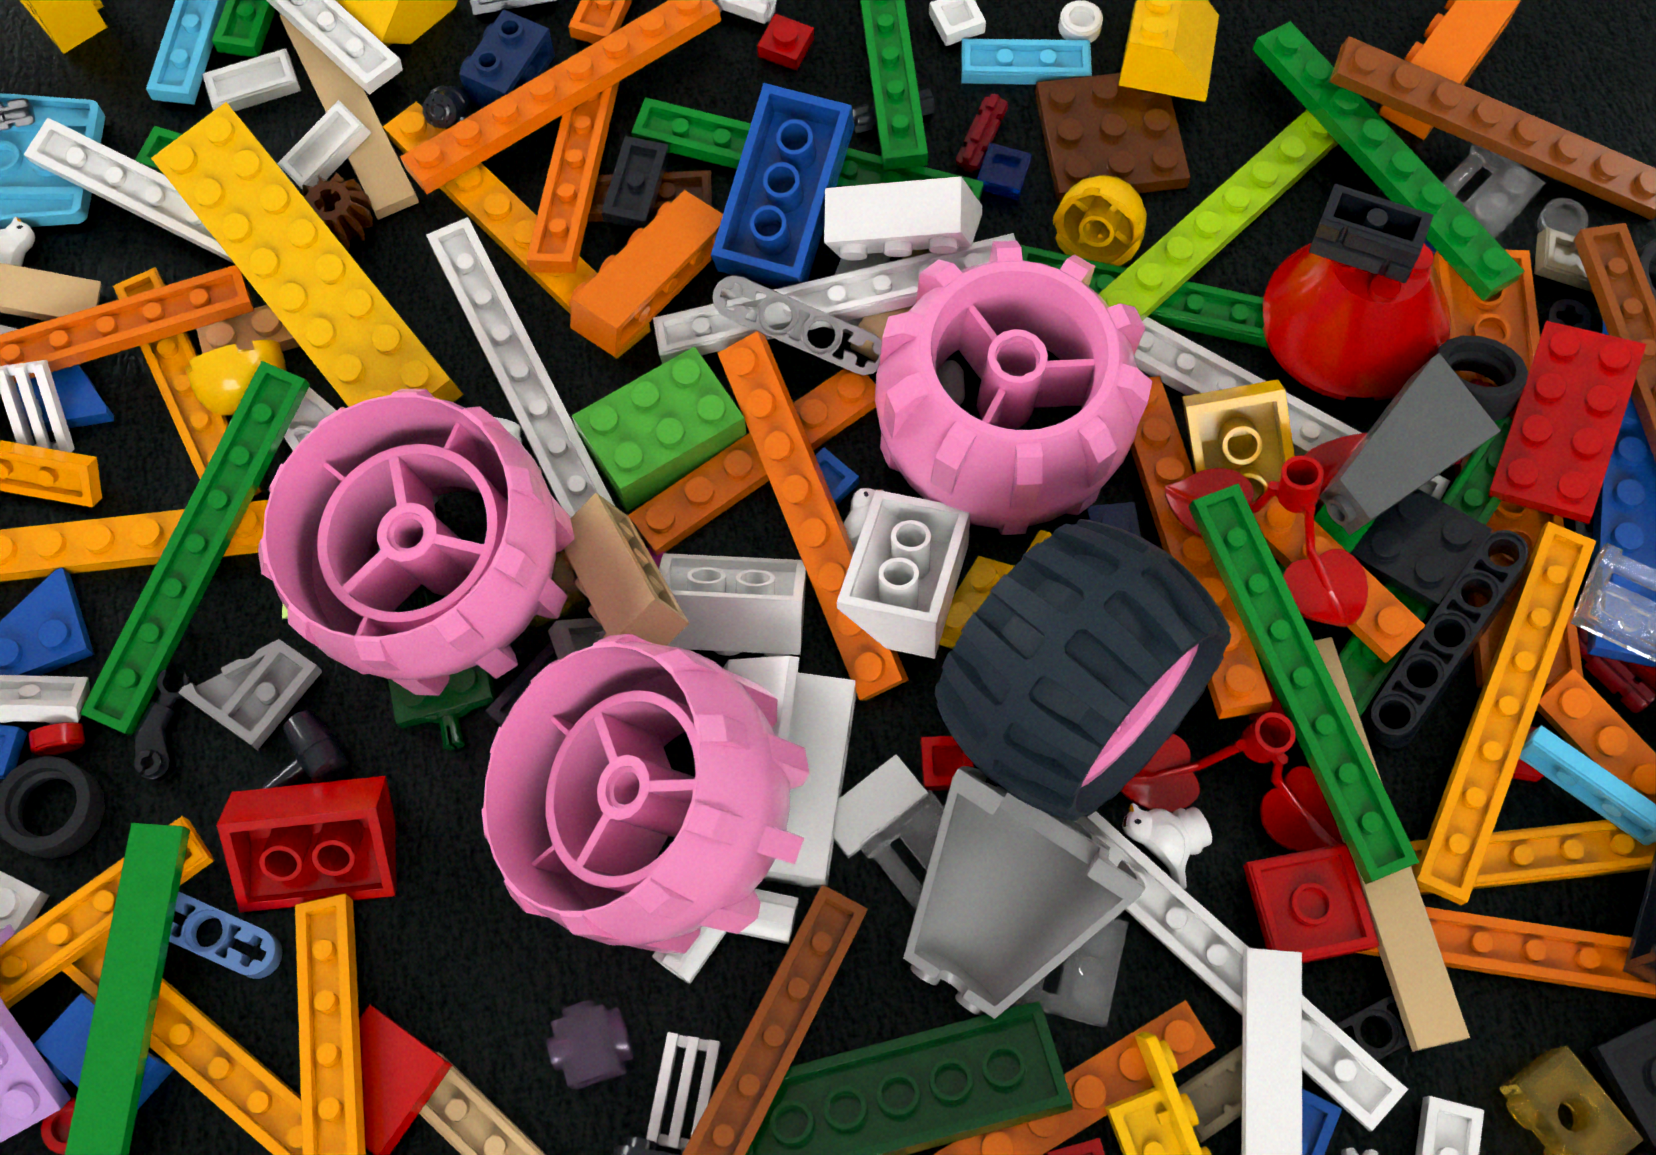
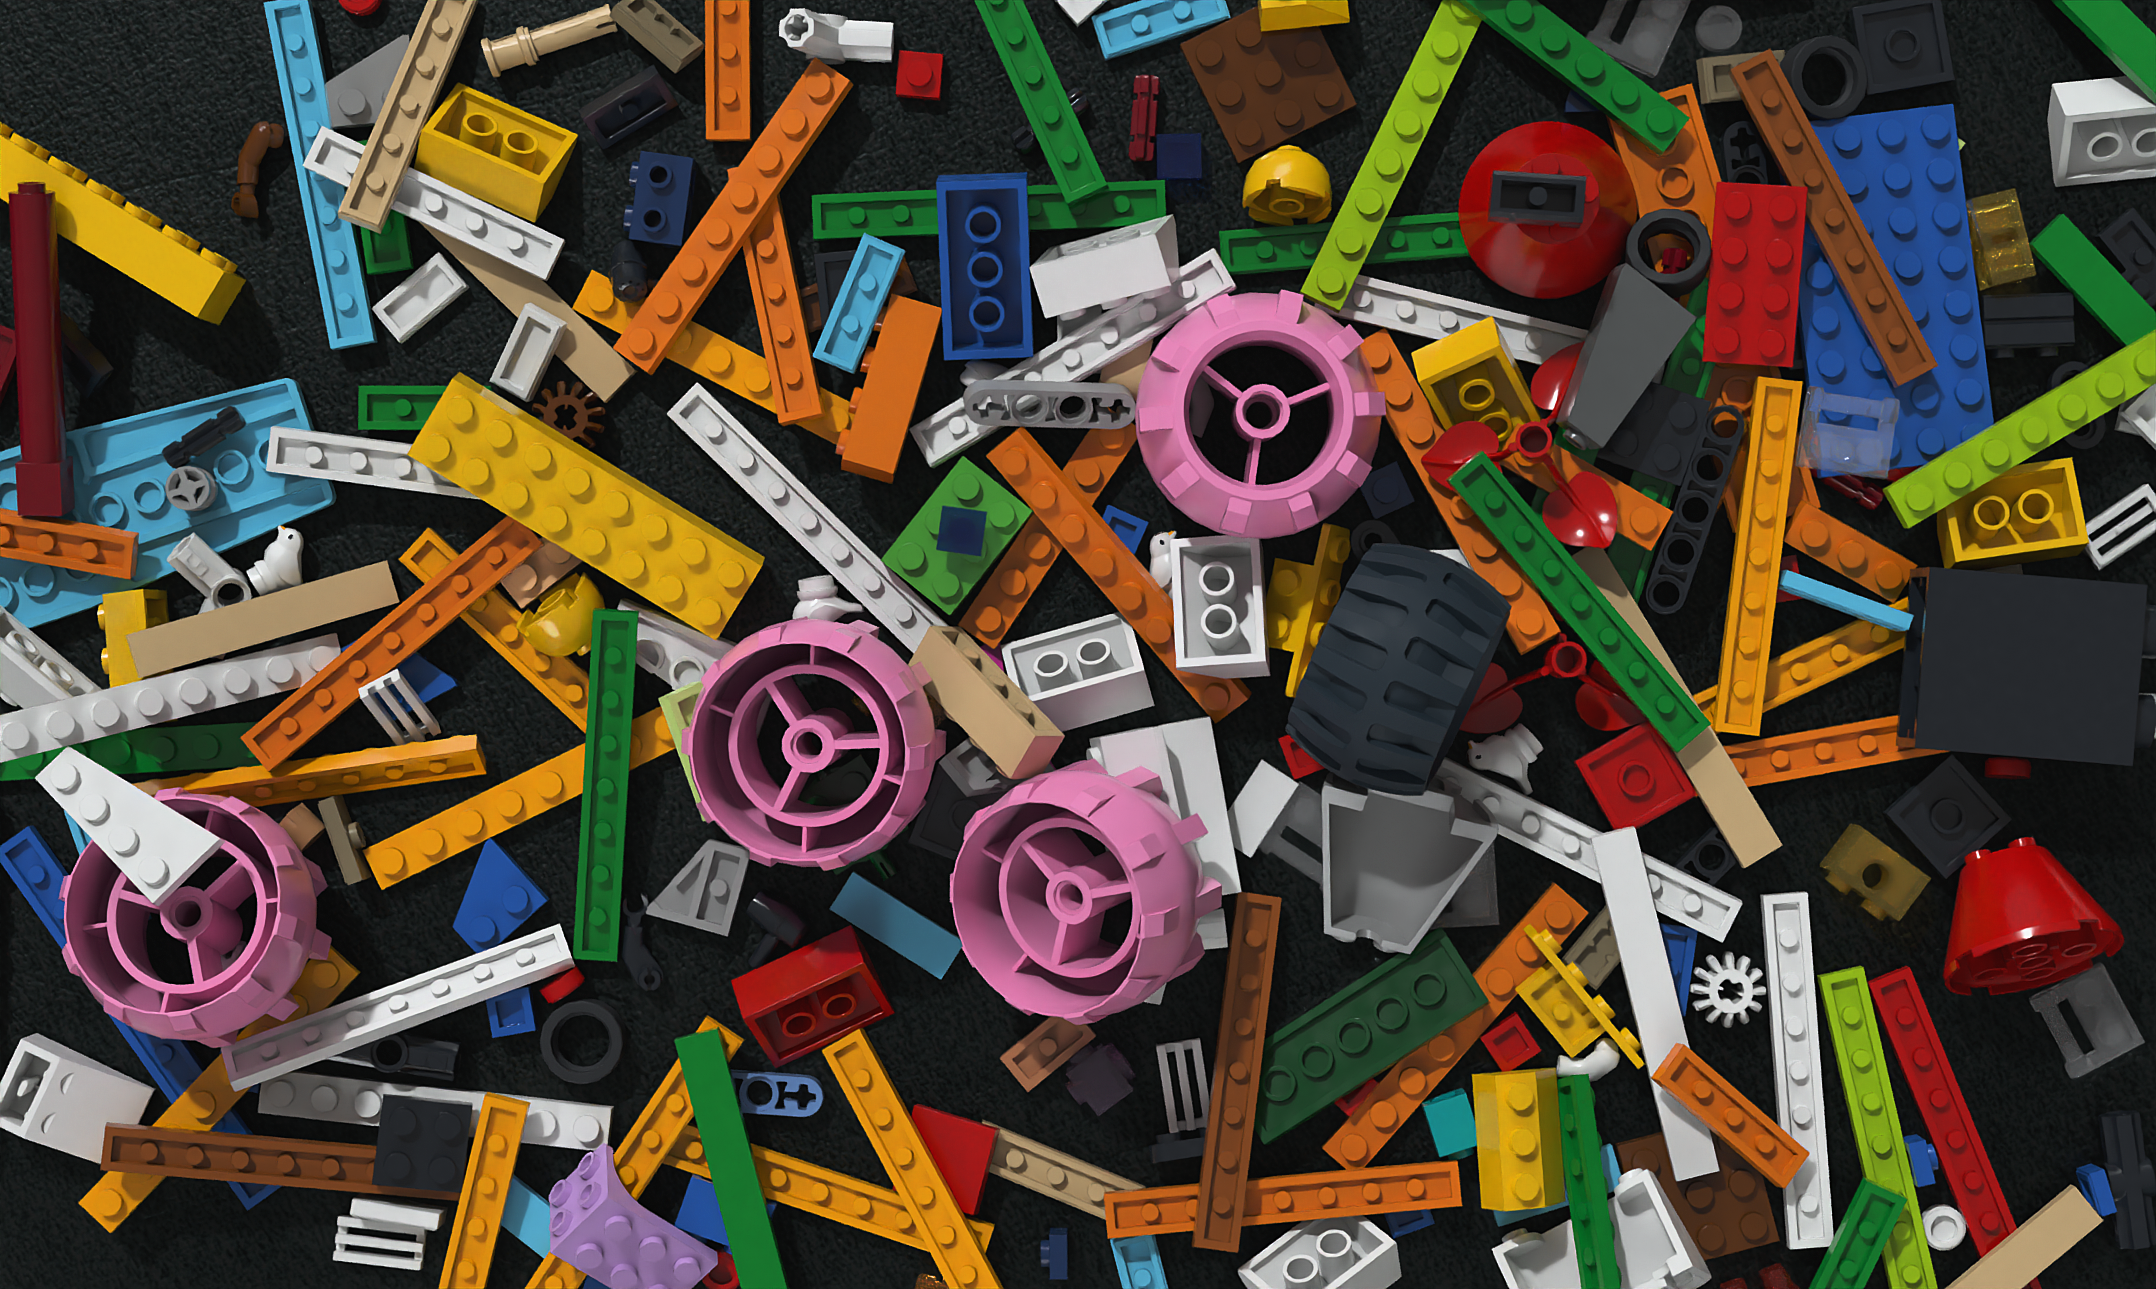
camera: 15 degrees left, 20 degrees up
none -> medium azure tile [813,233,906,374]
none -> medium azure tile [830,871,963,980]
none -> clear blue plate [936,505,988,557]
none -> nougat plate [1000,1016,1096,1092]

